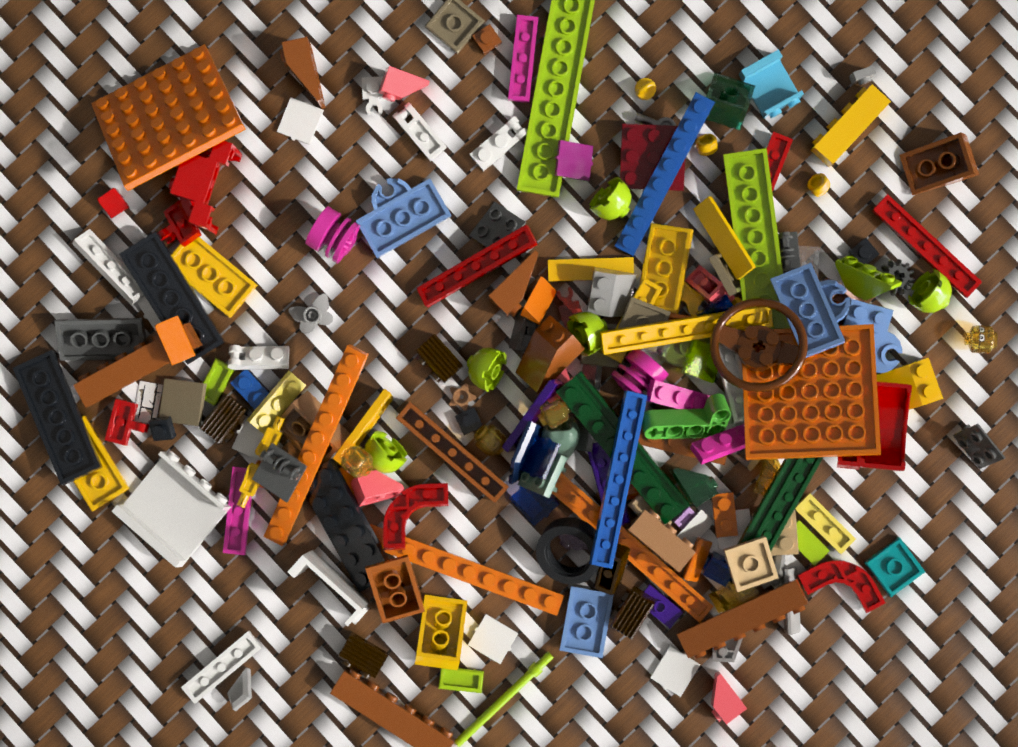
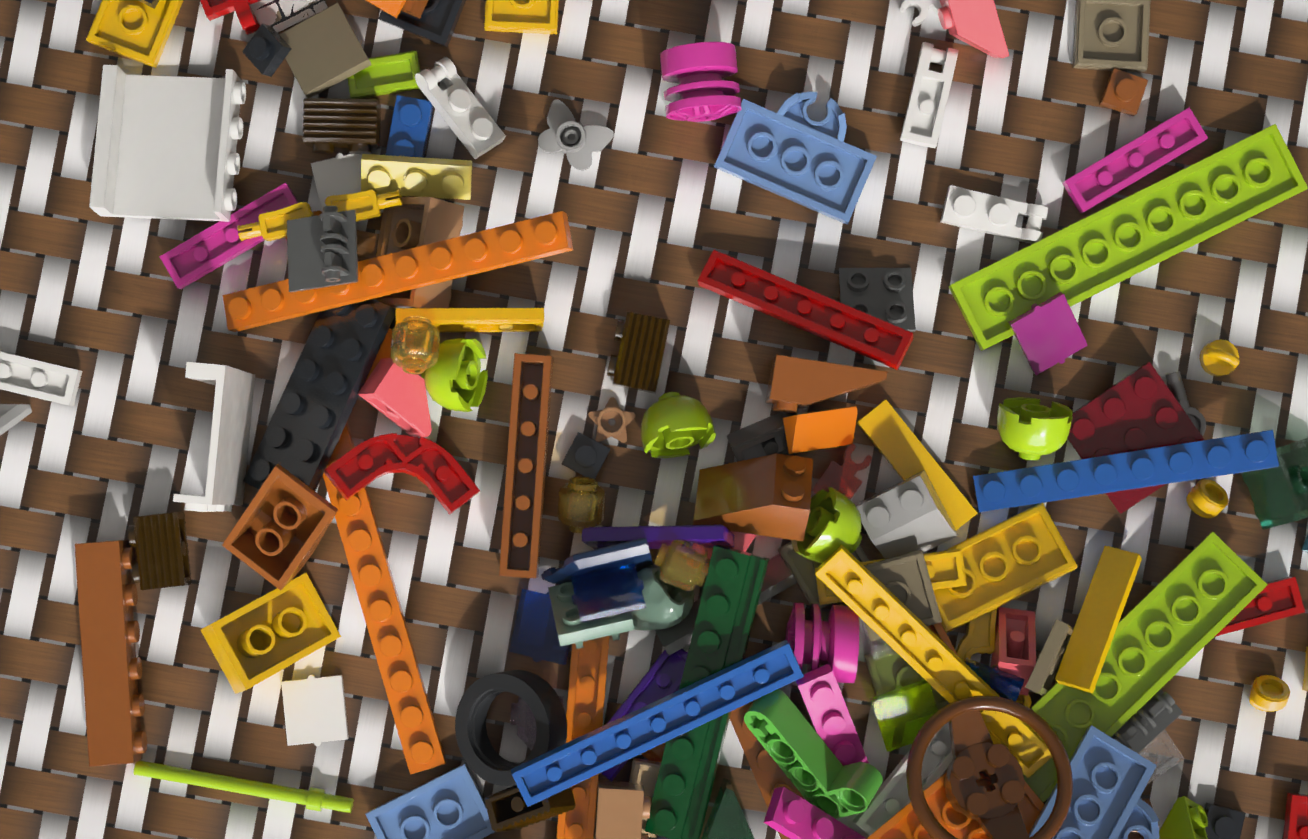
camera: 50 degrees right, 0 degrees up
lime tile [438,668,484,693] -> none

